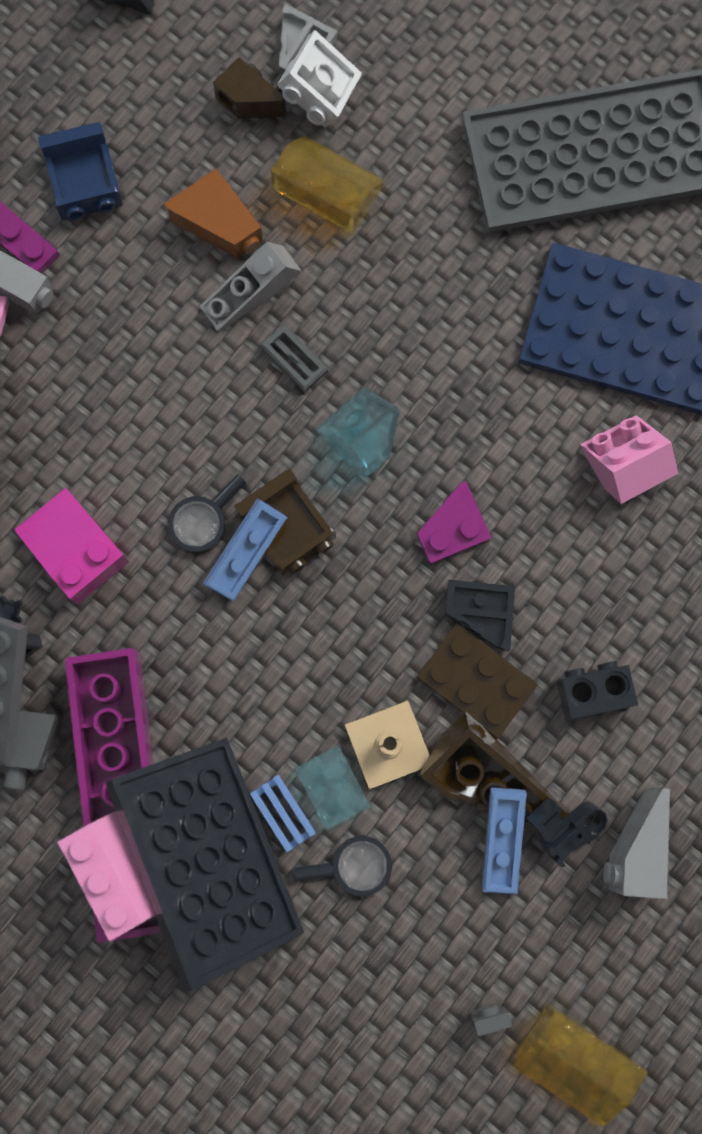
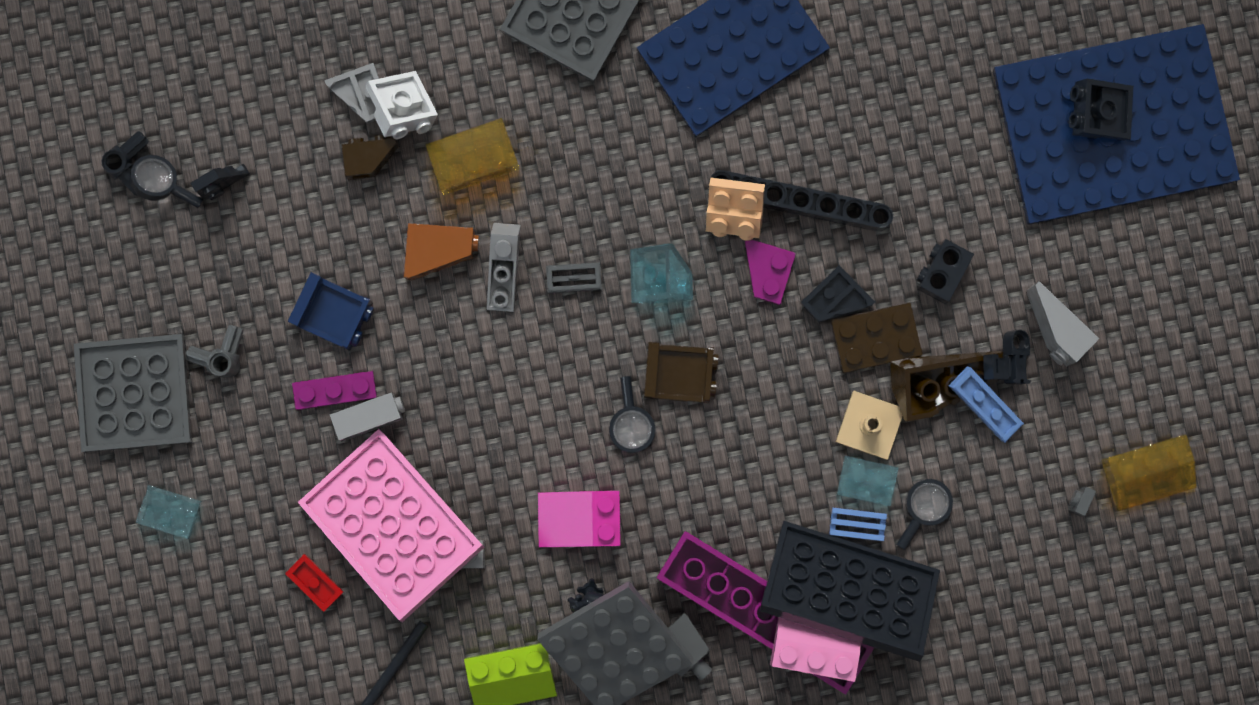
camera: 45 degrees left, 5 degrees up
medium blue tile [203,498,287,601] -> none
bright pink slope [580,415,678,504] -> none
none -> light nougat plate [706,178,765,240]
none -> black beam [709,170,893,231]

